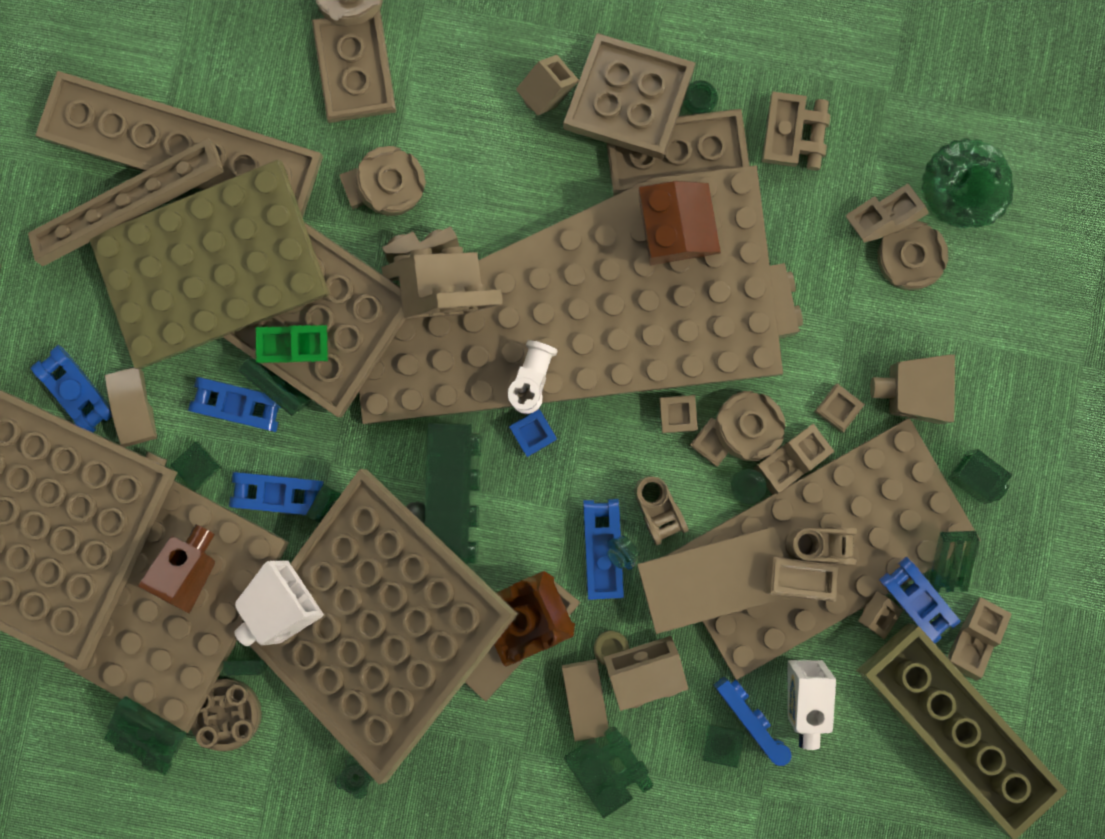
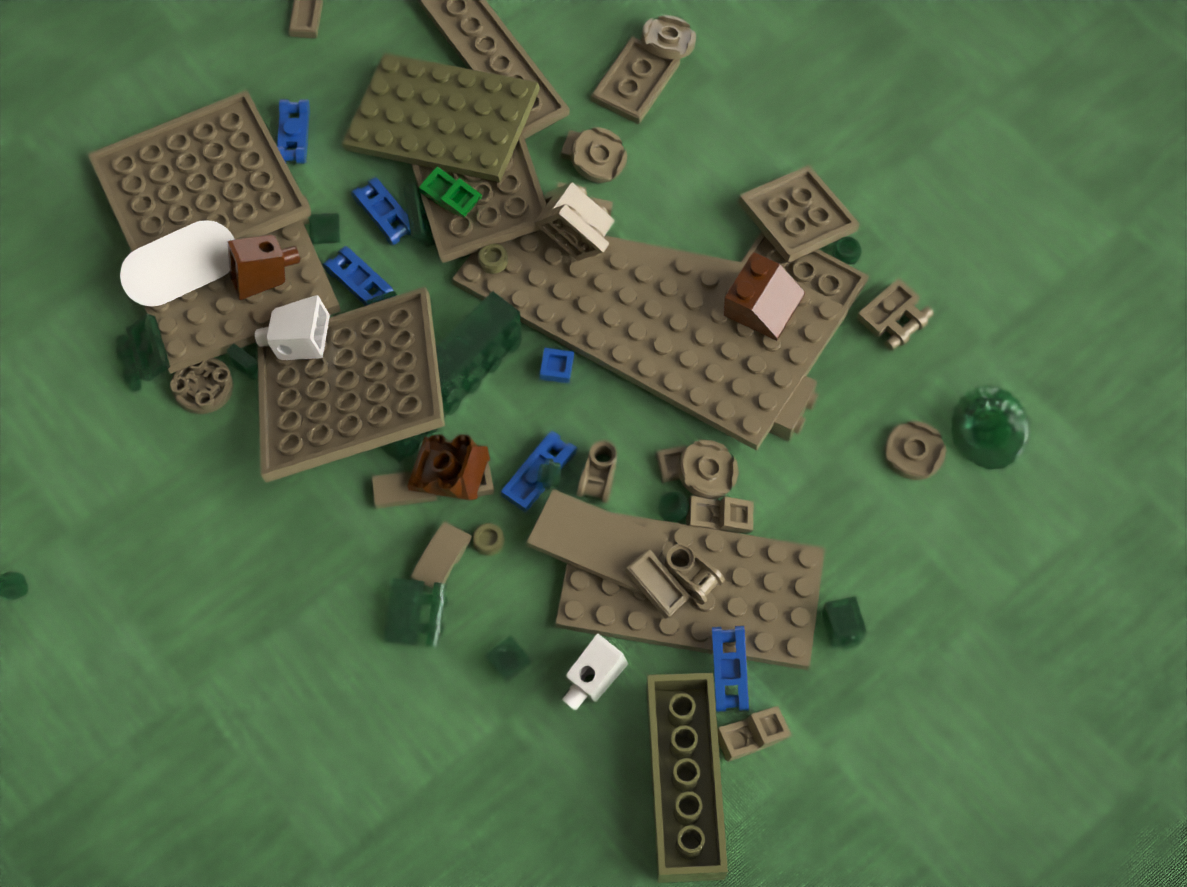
camera: 40 degrees right, 20 degrees down
dark tan plate [28,138,224,266] -> none
dark tan slope [105,367,157,447] -> none
clear green plate [335,756,374,799] -> none
white connector [508,340,558,414] -> none
dark tan brick [515,55,579,115] -> none
dark tan brick [603,636,689,711] -> none
dark tan plate [659,395,698,433] -> none
blue plate [713,677,792,766] -> none
dark tan tile [814,383,865,433] -> none
dark tan slope [845,183,929,243] -> none
dark tan plate [858,591,903,639] -> none
dark tan torso [870,355,955,424] -> none
clear green tile [929,531,979,593] -> none
none -> white tile [120,221,235,306]
none -> olive tile [478,243,508,274]

